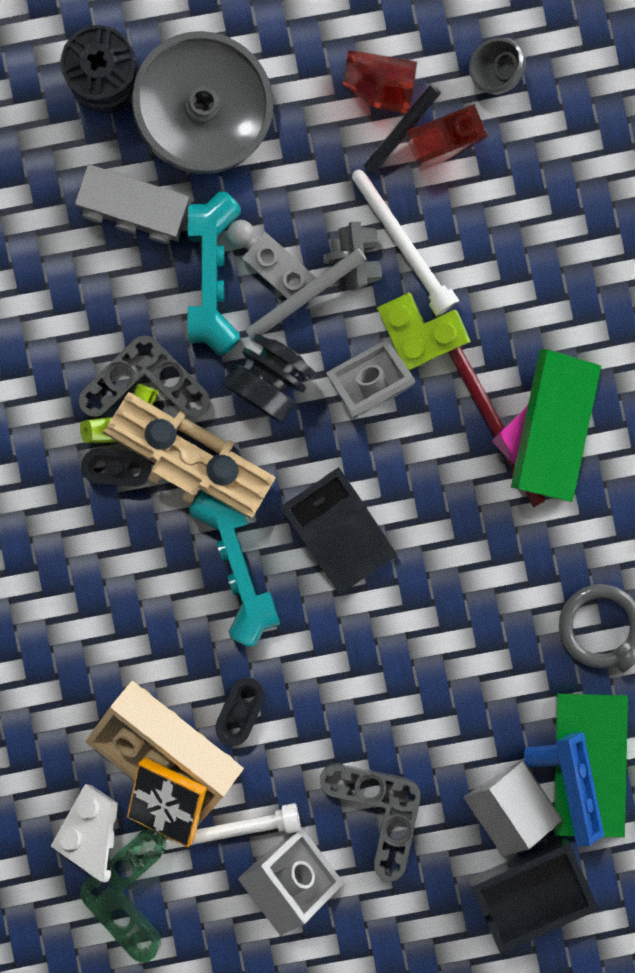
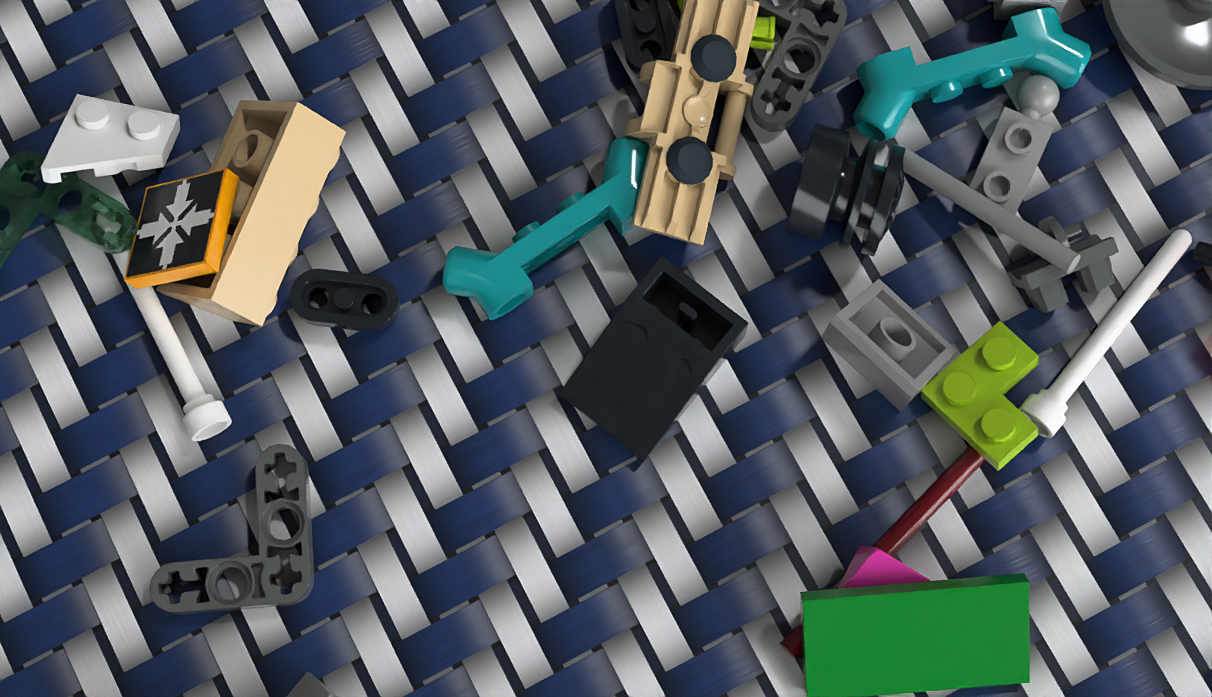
camera: 80 degrees right, 10 degrees down
light grey slope [238,827,344,936] -> none

